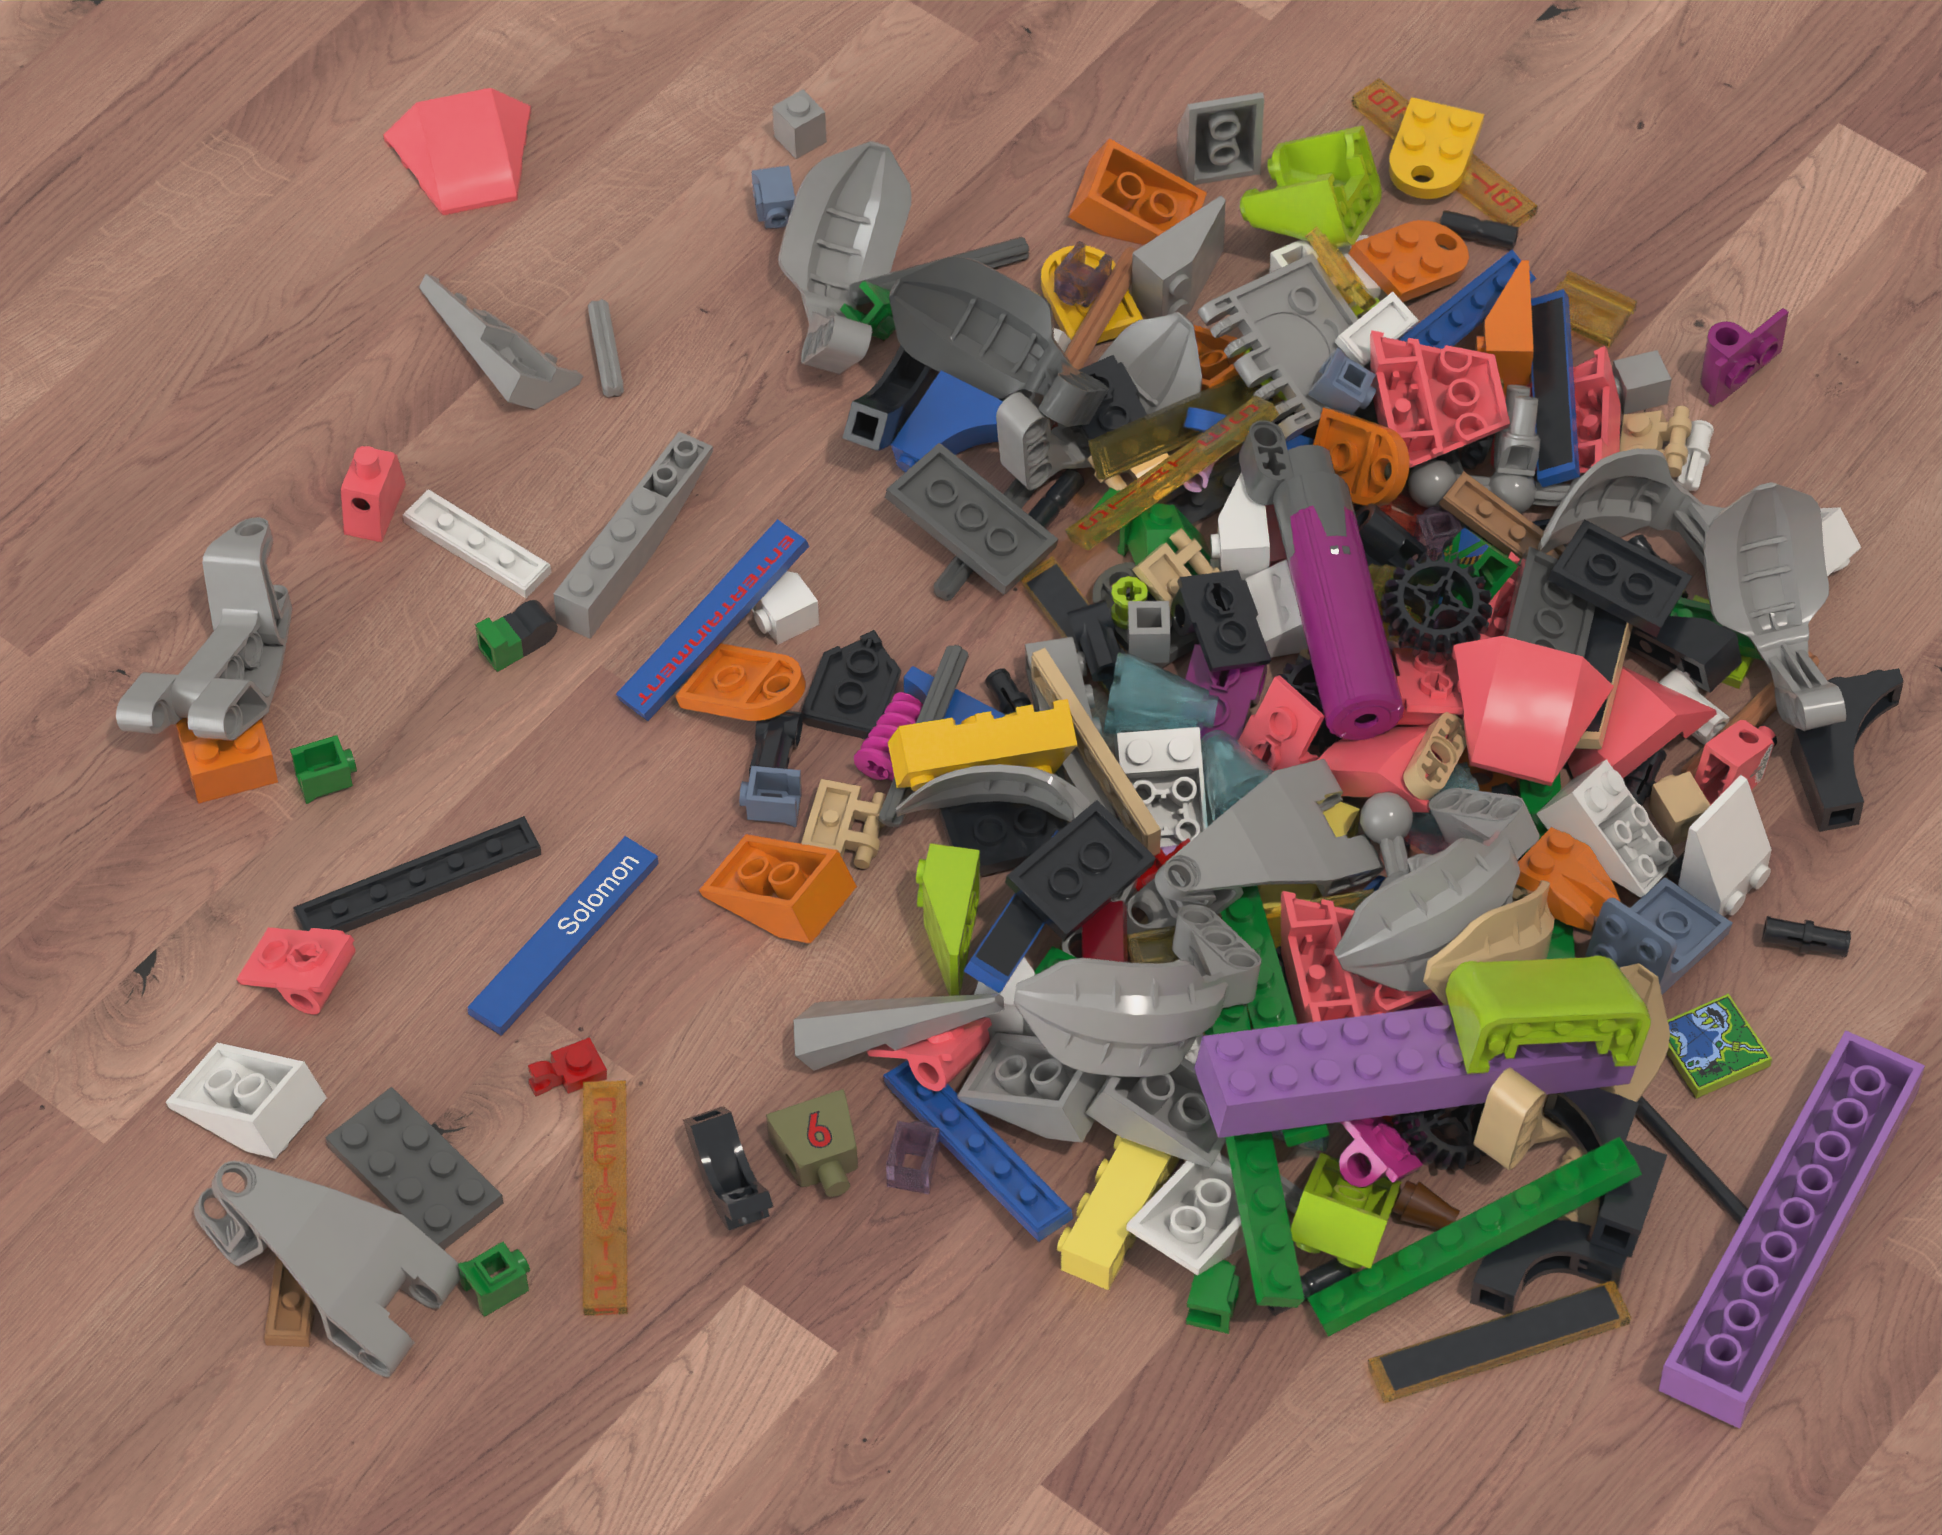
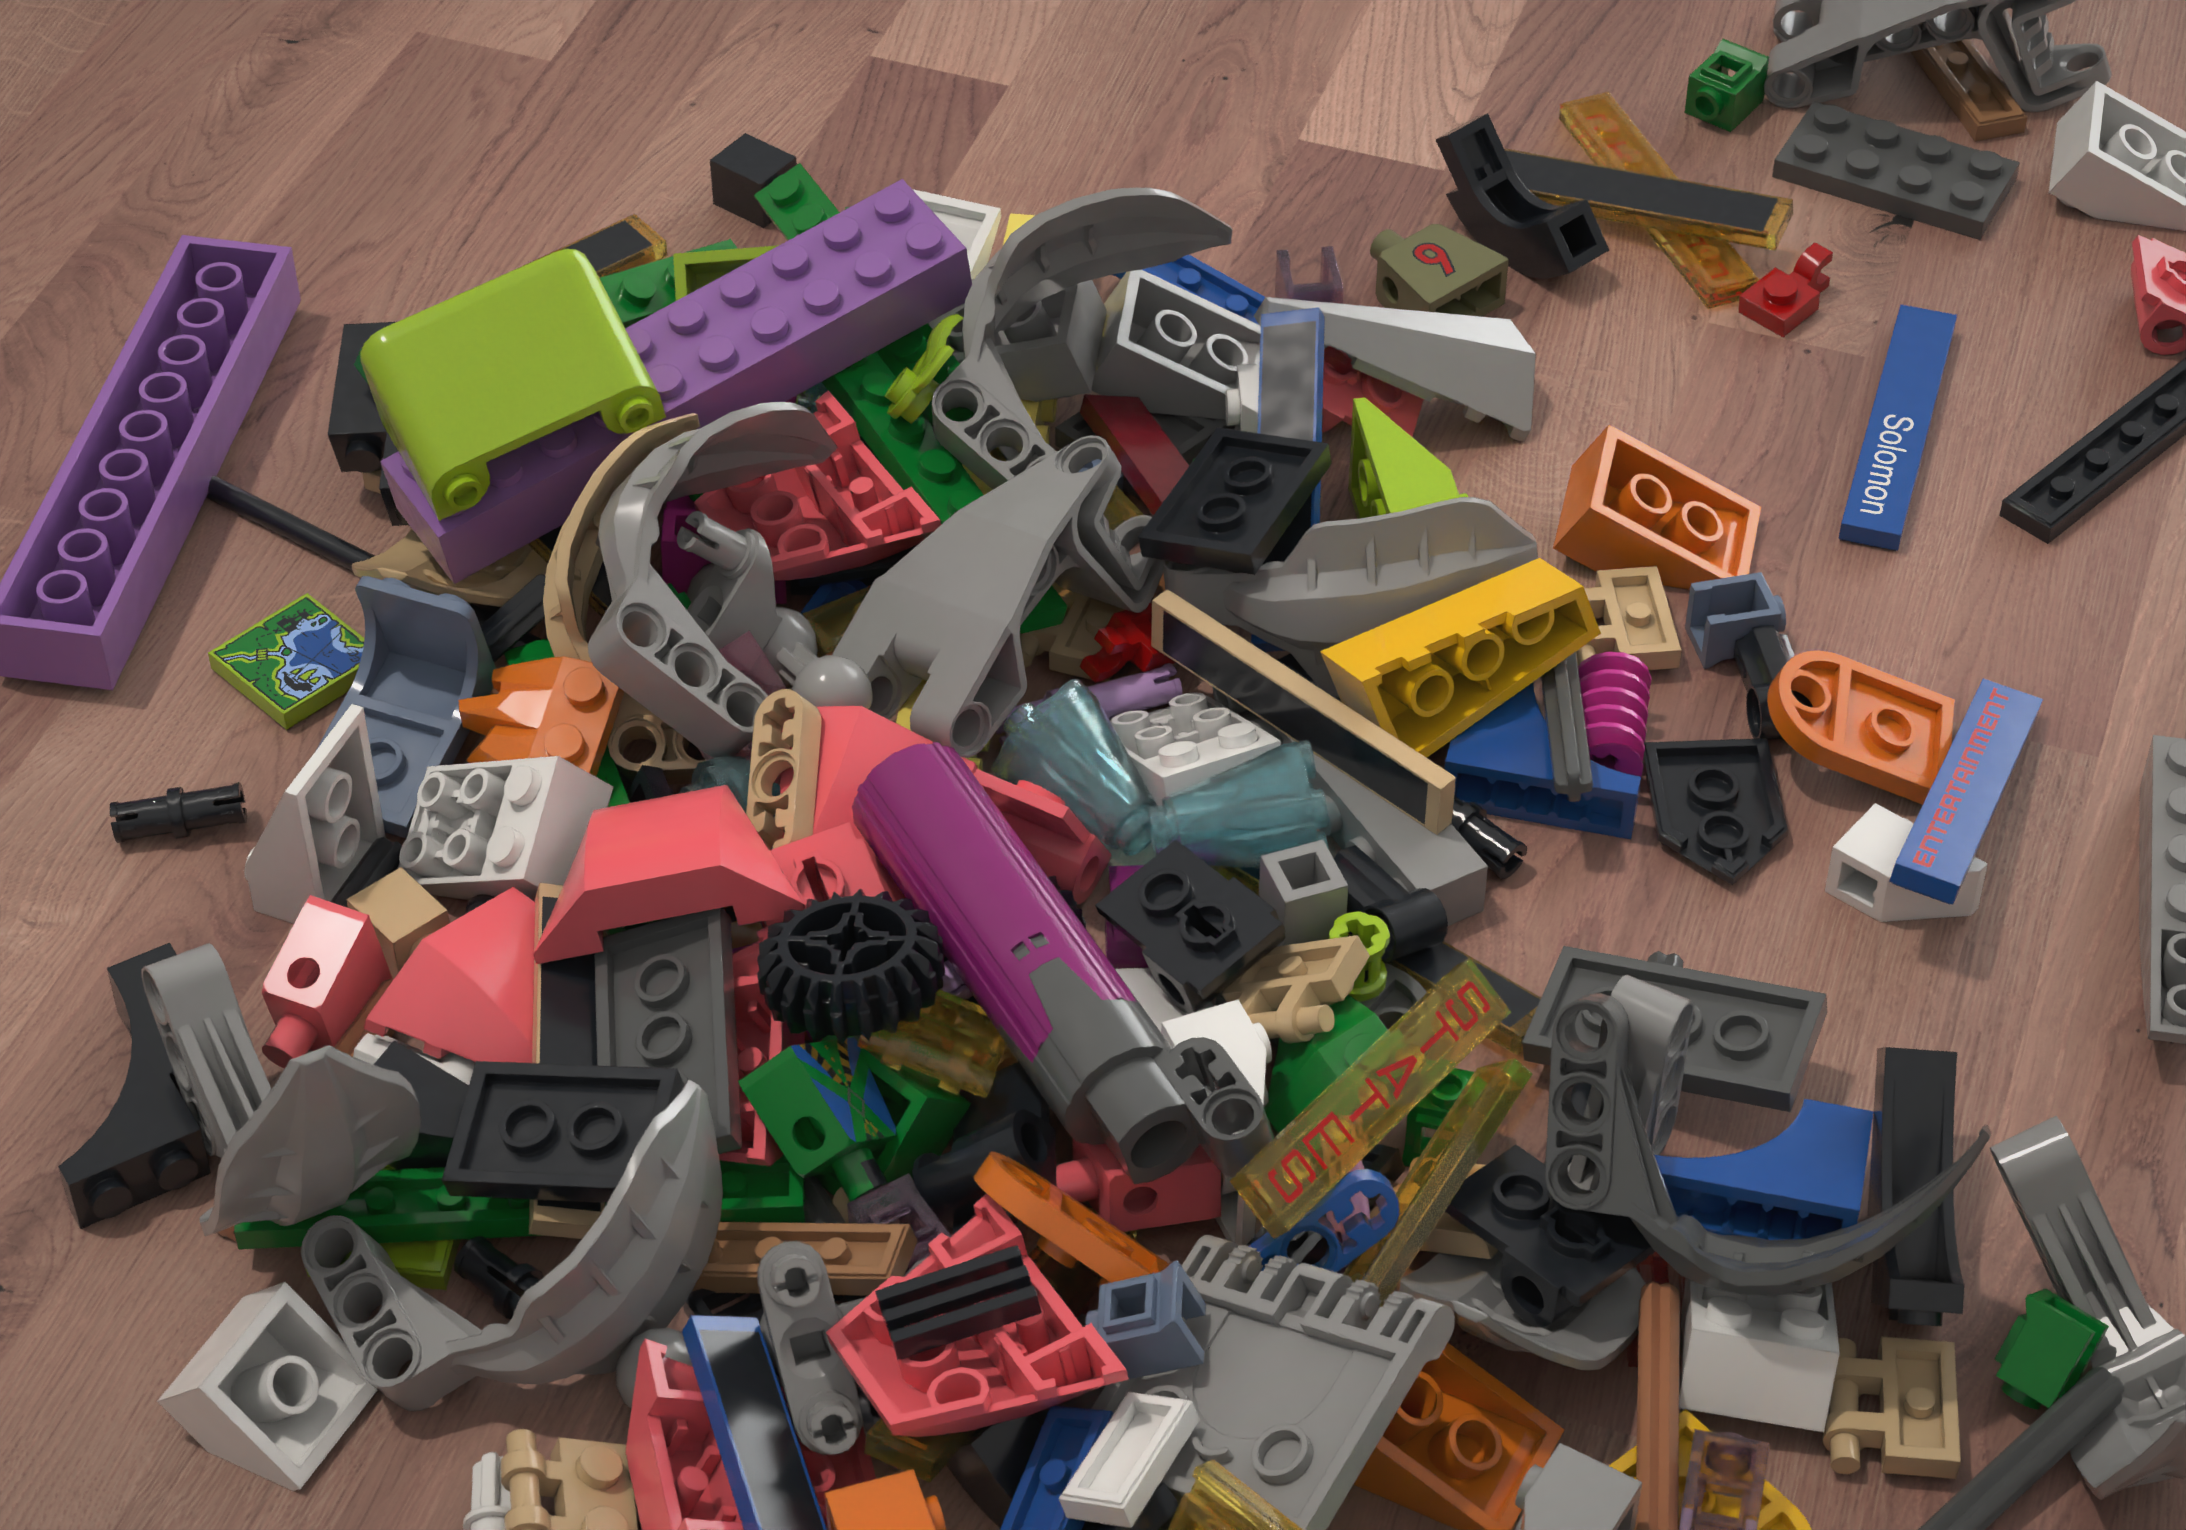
camera: 160 degrees right, 10 degrees down
none -> black brick [710,133,797,228]
none -> black tile [875,1245,1042,1360]
none -> lime plate [885,314,963,424]
none -> black tile [1504,148,1793,251]

